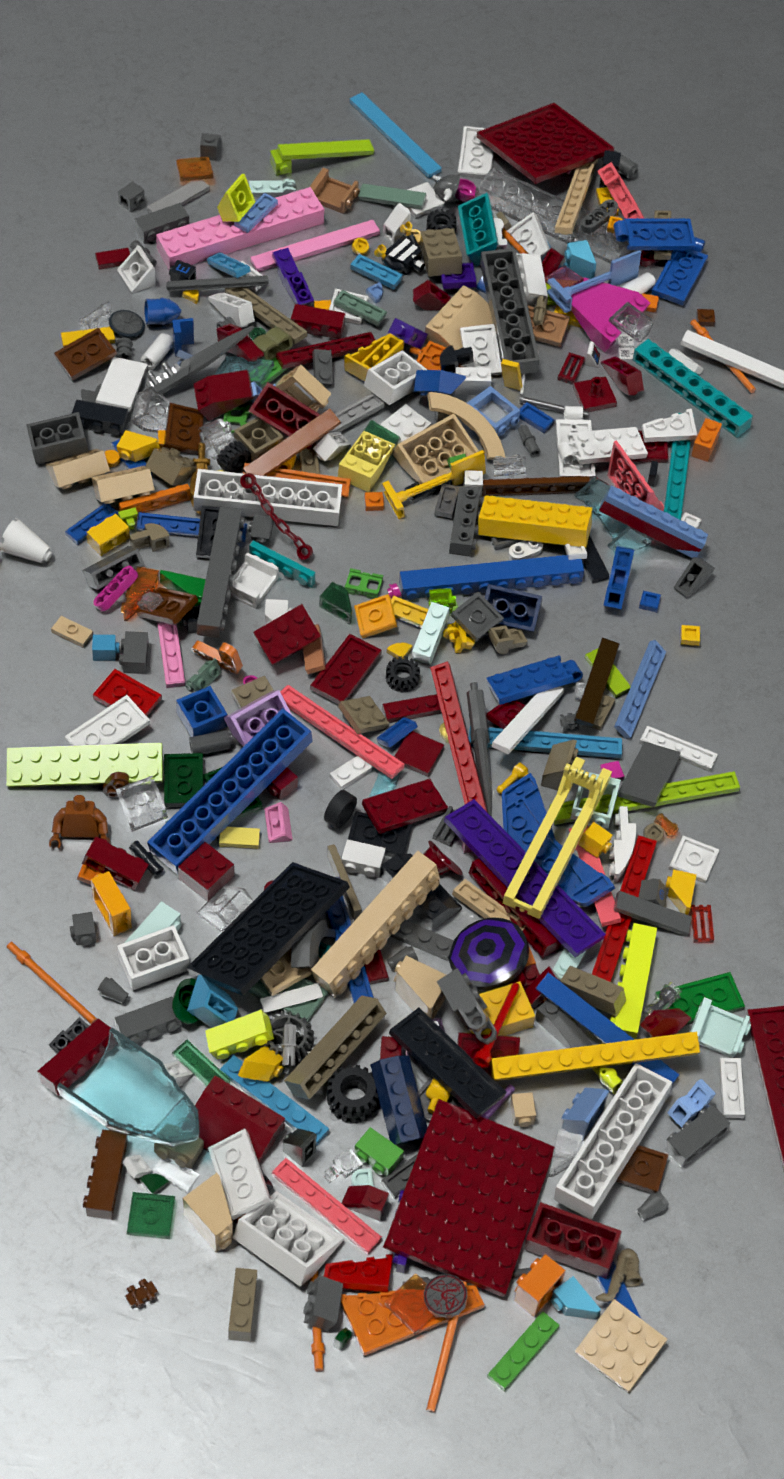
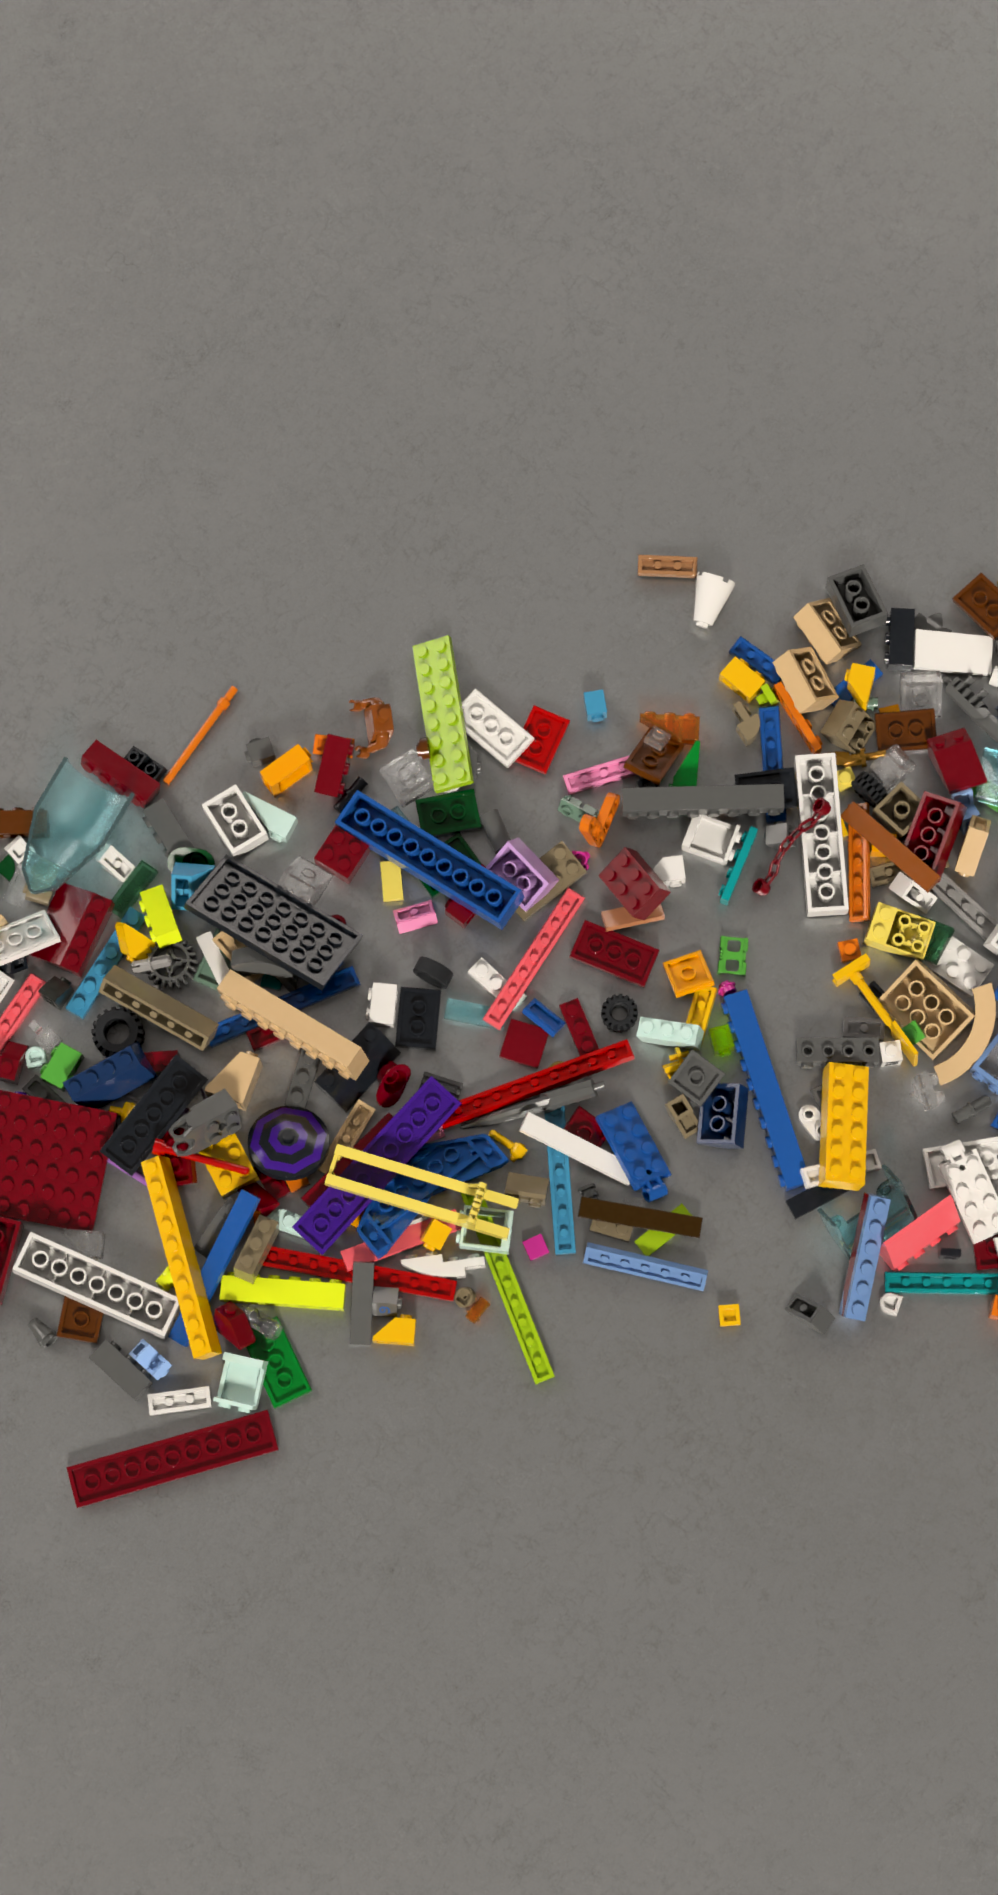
camera: 90 degrees right, 20 degrees up
tan plate [51,616,93,648] -> none
dark grey brick [82,546,145,590] -> none
dark pink beam [93,566,138,612] -> none
dark grey cone [97,977,129,1004] -> none
light orange tile [104,450,120,468] -> none
dark grey brick [119,631,149,674] -> none
blue brick [176,686,228,737] -> none
bright green piece [221,405,250,434] -> none
clear green slope [319,582,352,625] -> none
dark tan tile [327,844,362,921] -> none
dark tan plate [338,696,389,734] -> none
dark red plate [361,779,448,834] -> none
yellow tile [386,643,413,659] -> none
dark grey cone [387,946,418,970] -> none
reddish brown plate [482,476,590,497] -> none
tan brick [510,1093,536,1127] -> none
medium blue slope [561,1087,609,1141] -> none
blue arch [603,546,635,609] -> none
dark grey tile [618,742,681,807] -> none
blue tile [639,590,661,613] -> none
white tile [640,726,718,772] -> none
white tile [669,836,719,883] -> none
clear red tile [690,905,714,943] -> none

